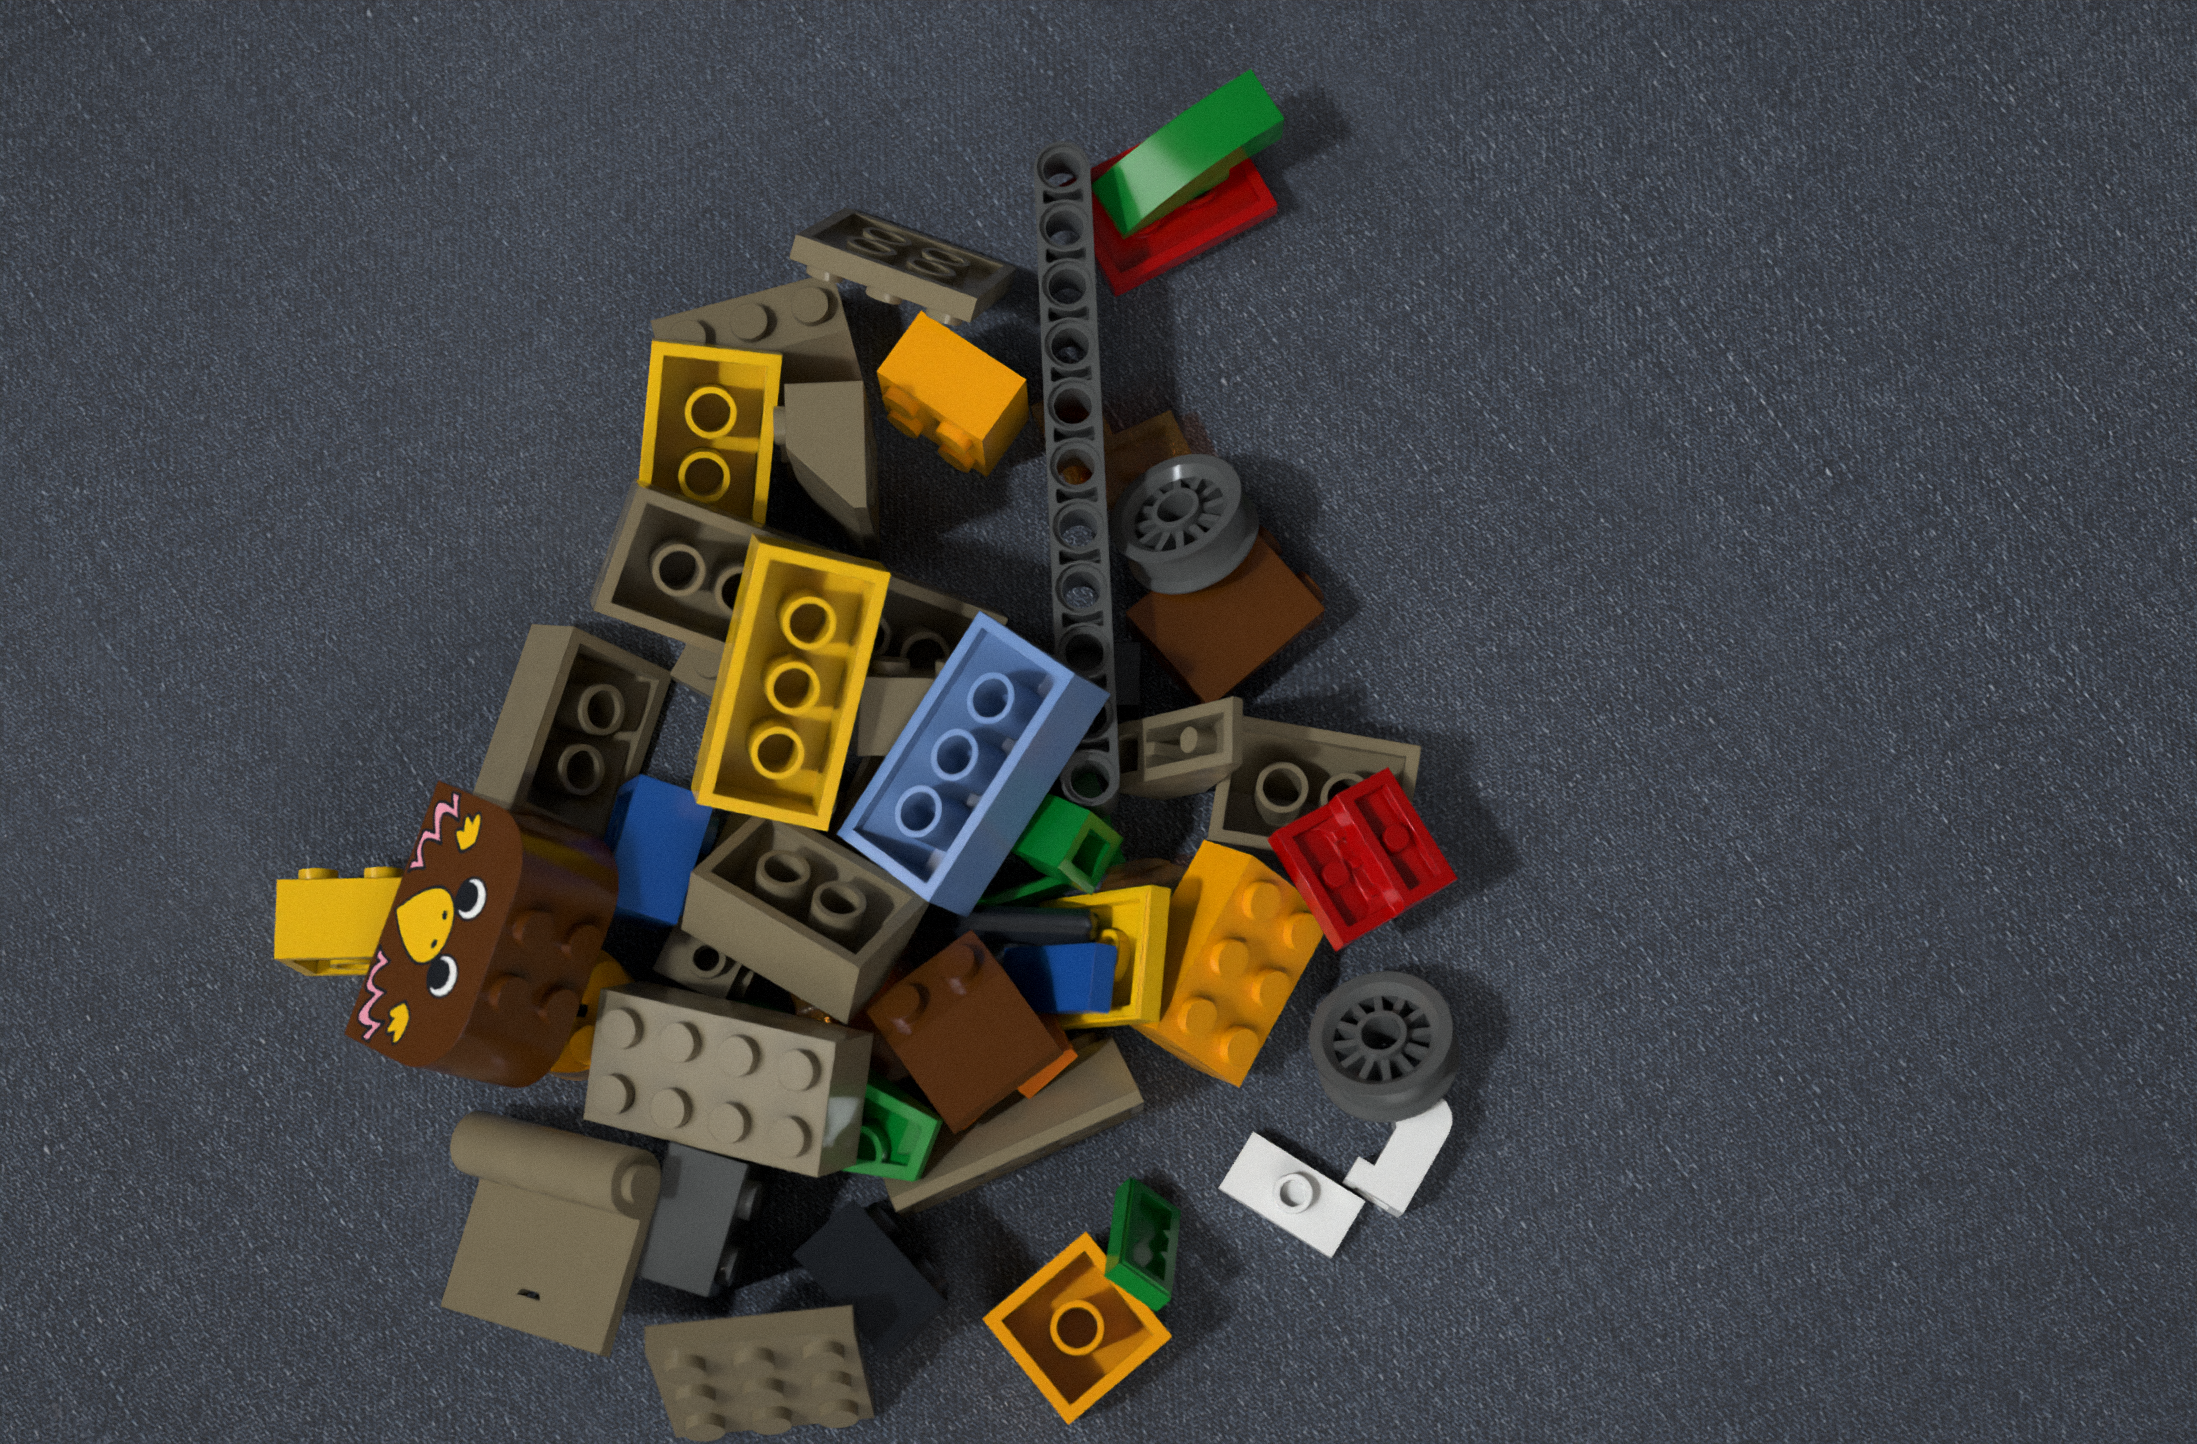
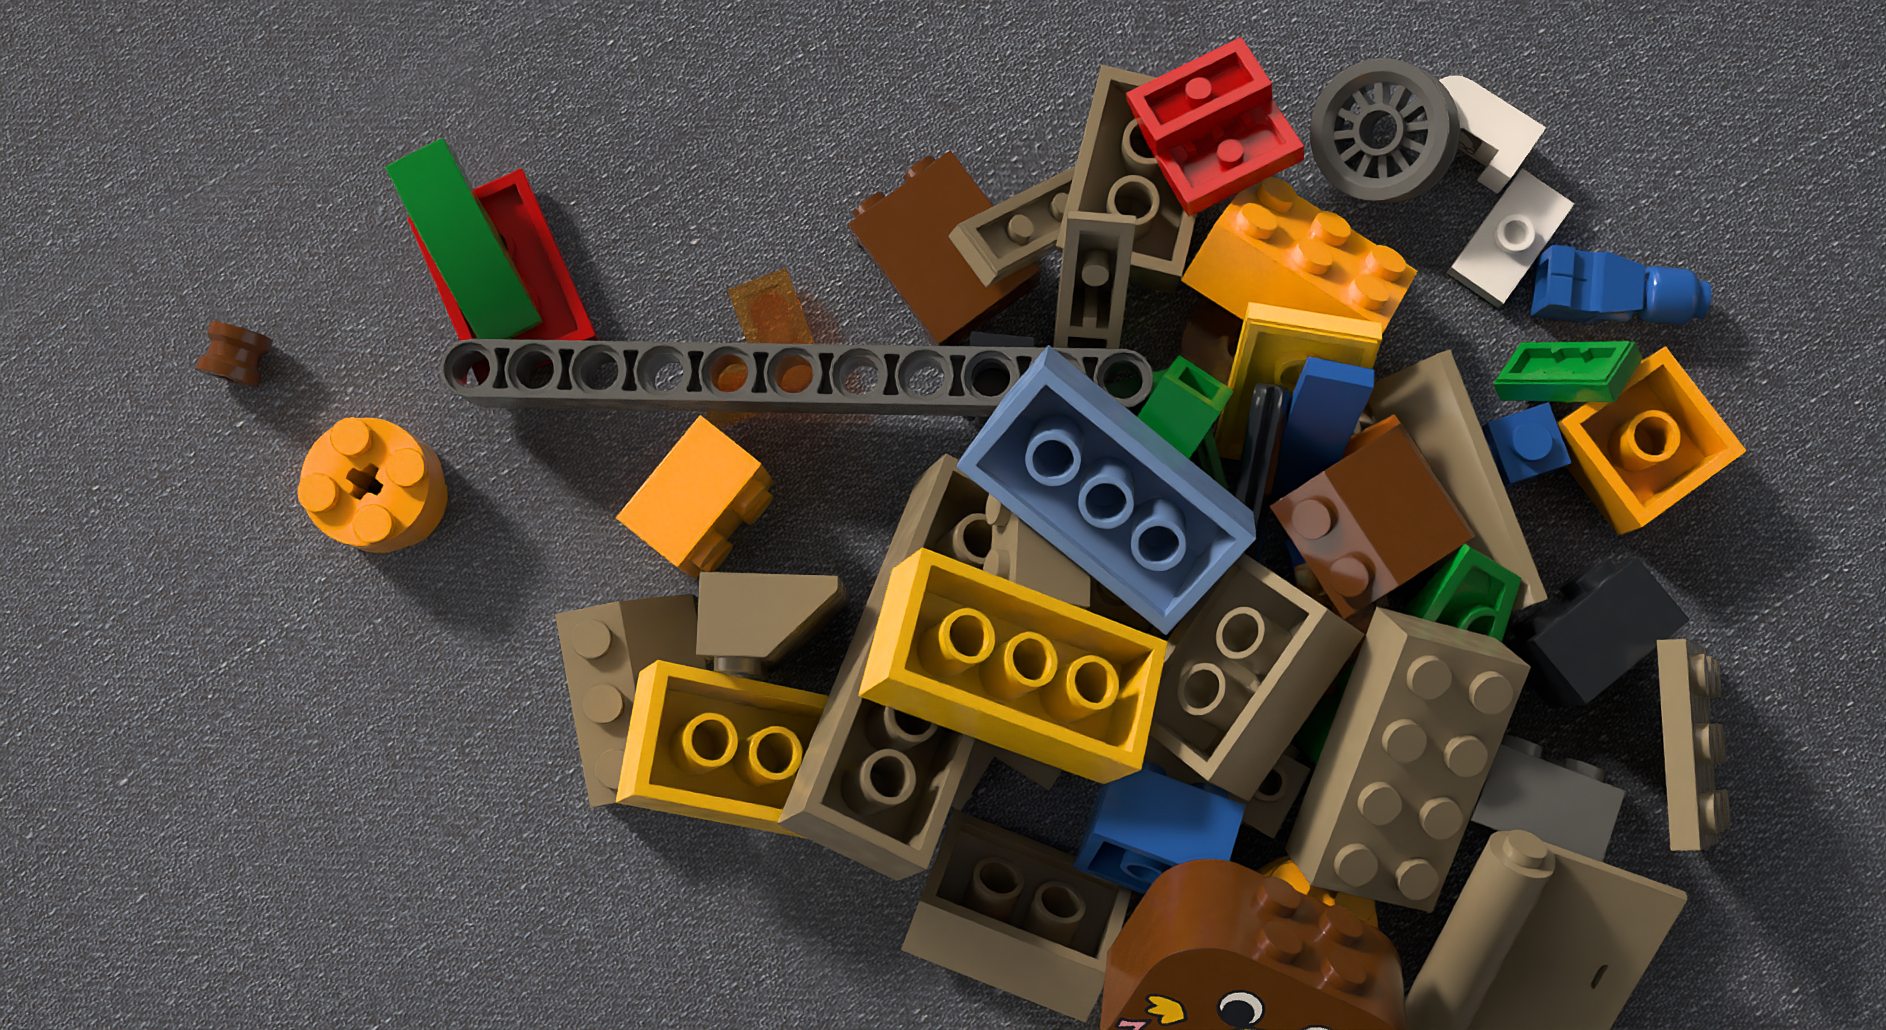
camera: 80 degrees left, 5 degrees up
dark tan plate [789,207,1017,326] -> none
dark grey wheel [1110,454,1259,595] -> none
none -> light orange brick [297,417,448,554]
none -> dark tan tile [948,165,1076,287]
none -> blue brick [1481,402,1572,489]
none -> blue piece [1530,245,1711,325]

